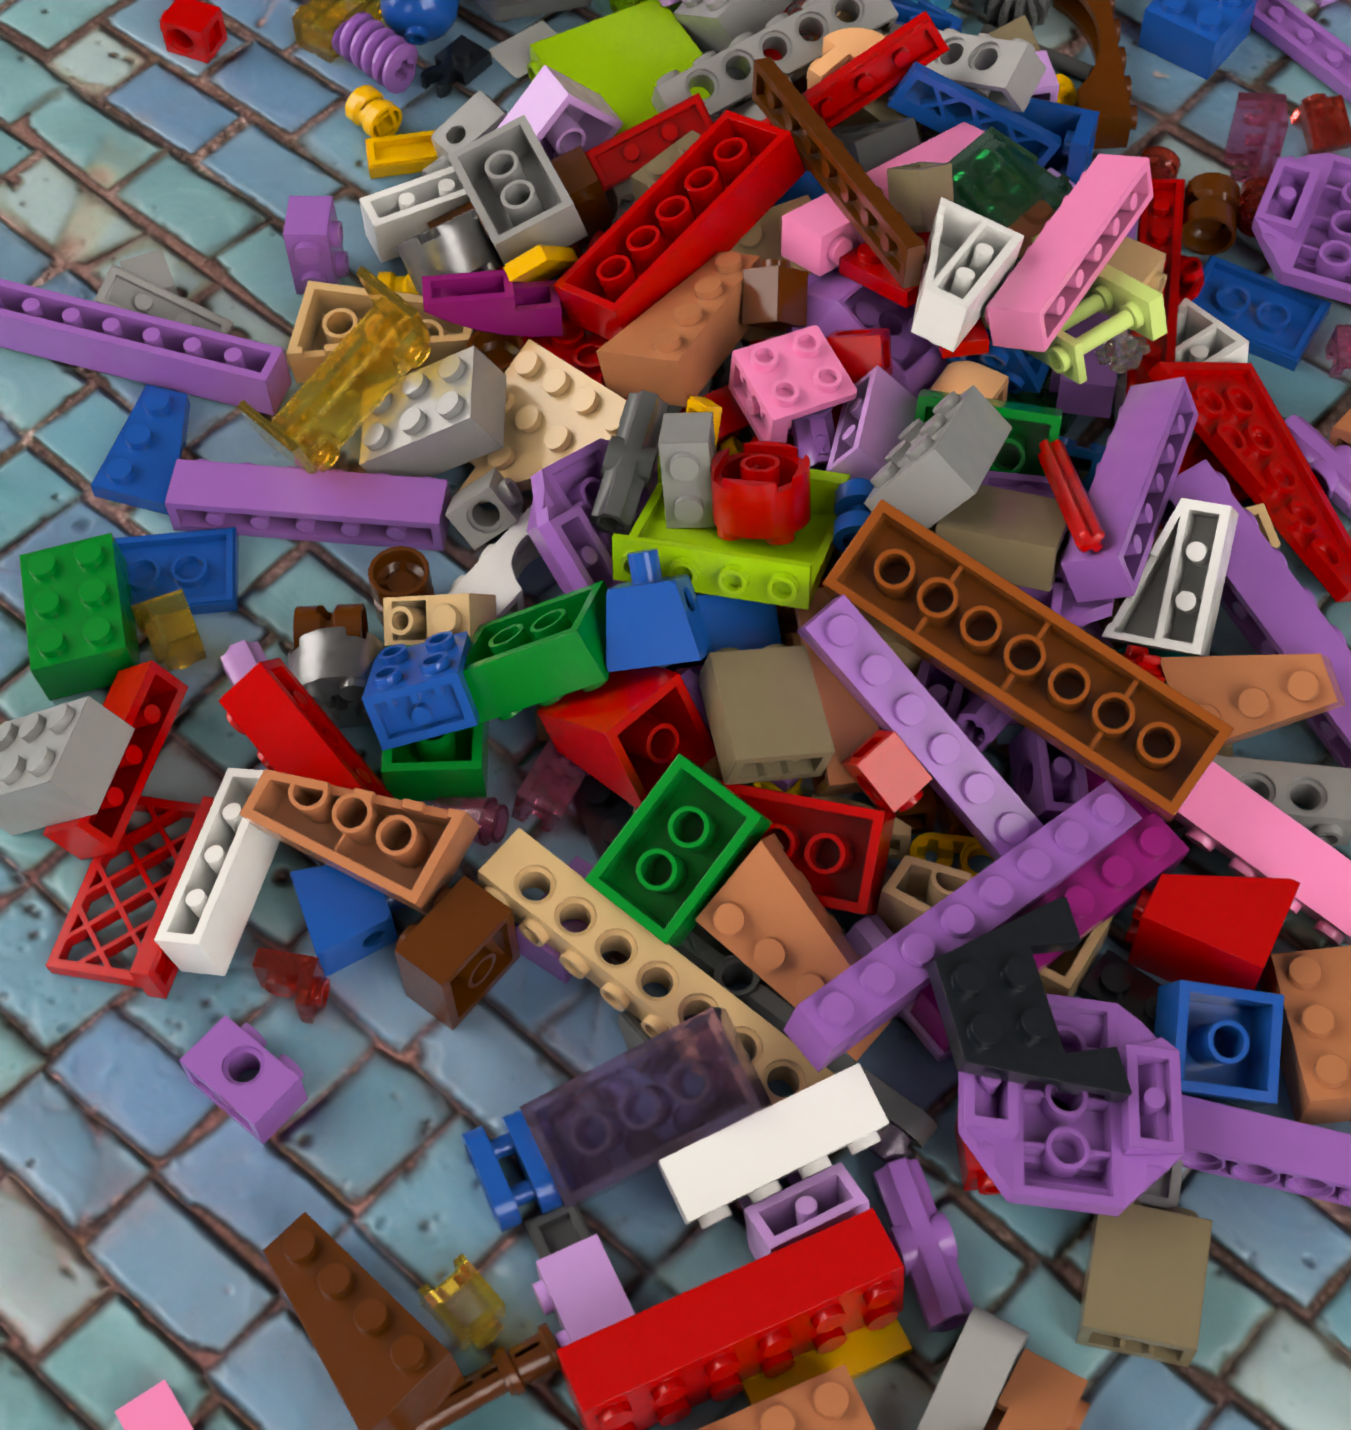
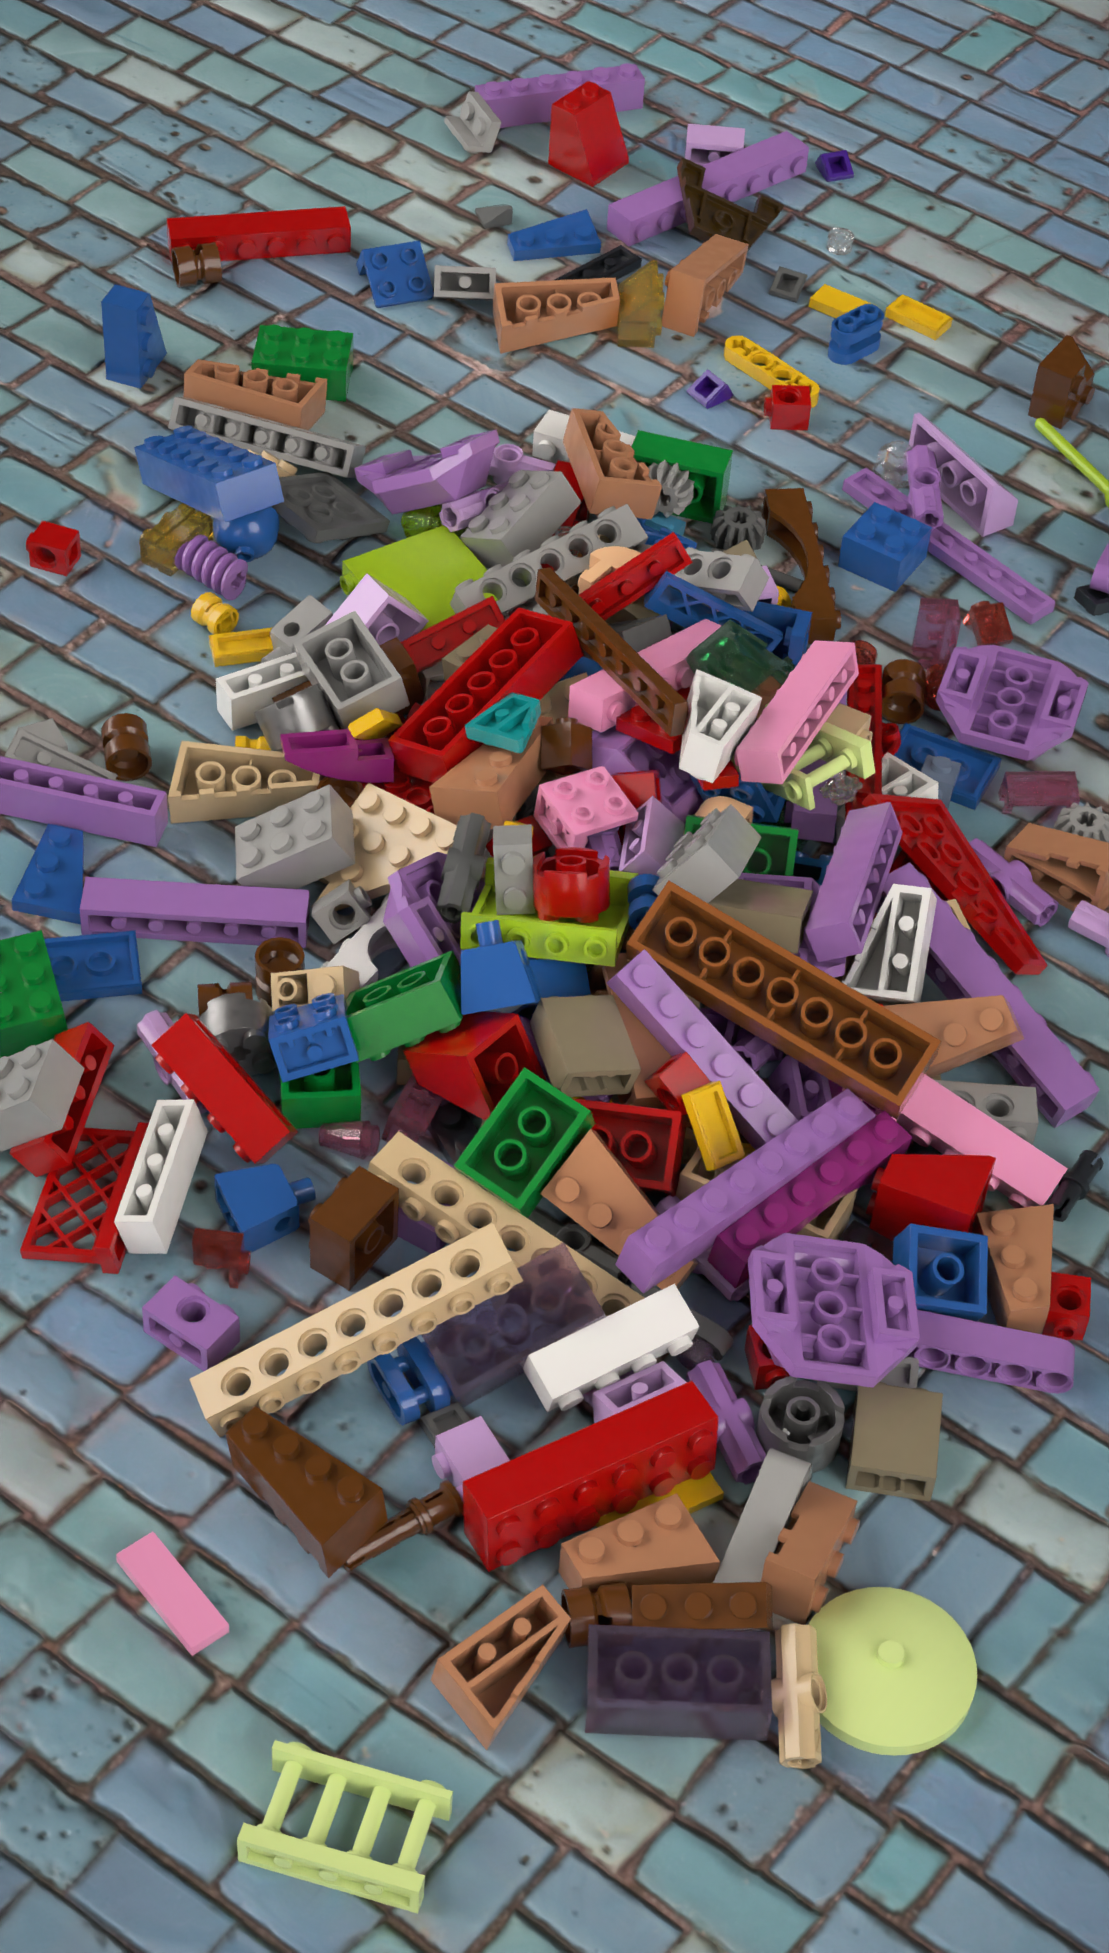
camera: 10 degrees left, 10 degrees down
clear yellow window [131,589,207,671] -> none
clear yellow windscreen [237,266,431,474] -> none
nougat wedge [239,769,480,915] -> none
medium lavender brick [283,196,349,294] -> none
clear yellow window [418,1254,506,1352] -> none
black plate [420,35,492,99] -> none
white sticker [488,20,557,78] -> none
dark tan brick [887,162,954,233] -> none
black wing [927,897,1132,1103] -> none
red axle [1037,439,1105,553] -> none
none -> reddish brown wheel [101,713,152,781]
none -> tan brick [189,1222,523,1438]
none -> teal wing [465,692,541,753]
none -> yellow tile [681,1081,746,1171]
none -> flat silver brick [756,1376,845,1473]
none -> sand blue bracket [921,755,961,810]

